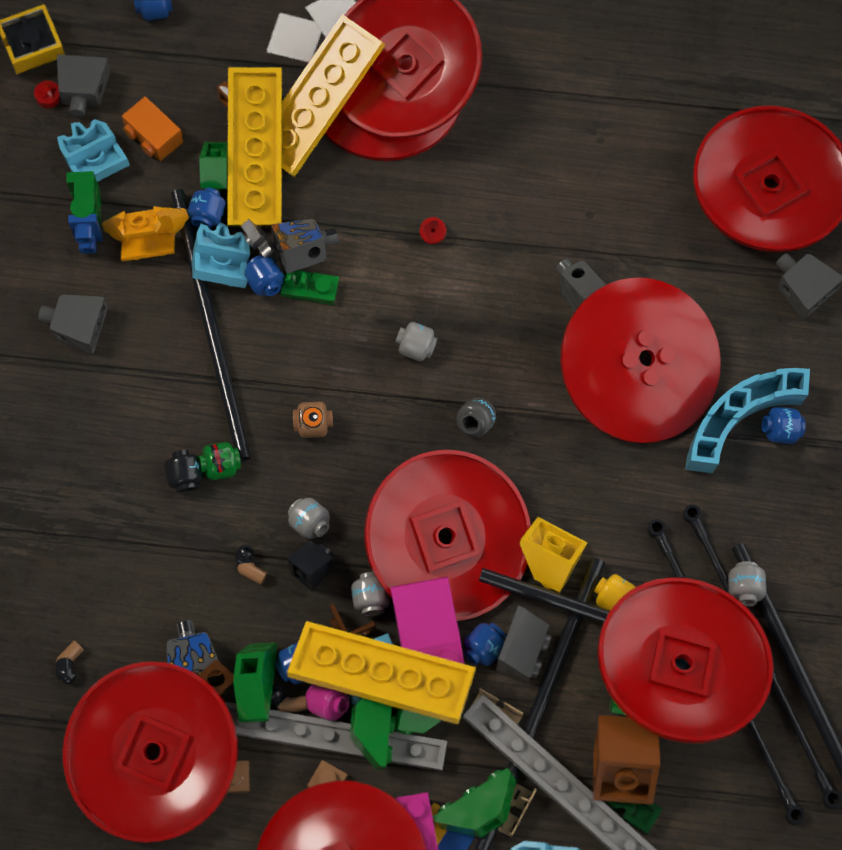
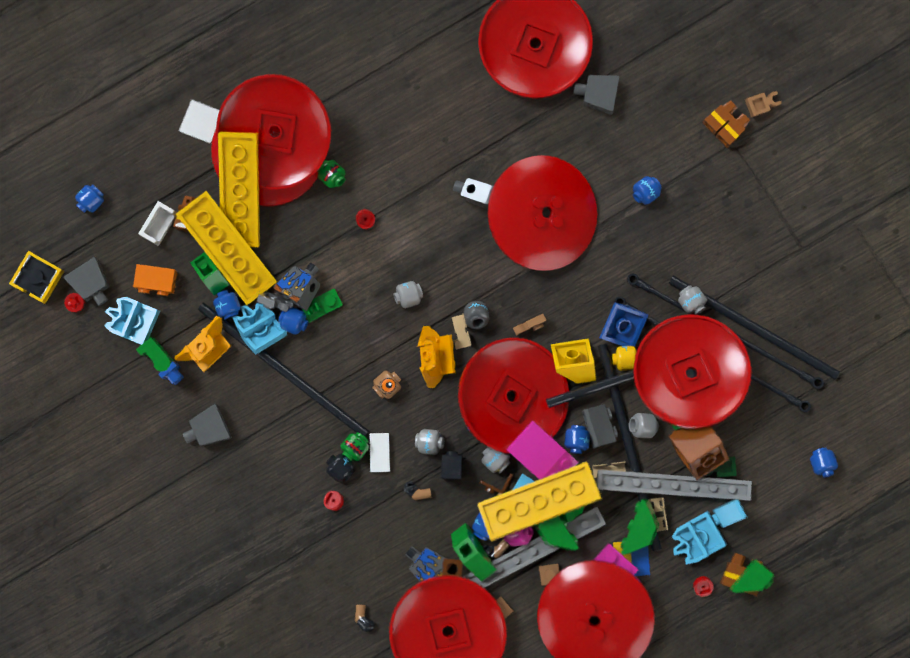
camera: 30 degrees left, 15 degrees up
white sticker [266,13,321,62] -> none
medium azure brick [685,368,810,473] -> none
none -> white panel [138,201,177,246]
none -> green head [317,160,346,188]
none -> red tile [324,491,344,511]
none -> white tile [370,433,390,472]
none -> light orange piece [417,326,455,388]
none -> tan piece [452,314,471,350]
none -> medium nougat plate [513,314,546,335]
none -> blue slope [599,303,648,347]
none -> light grey head [629,413,659,439]

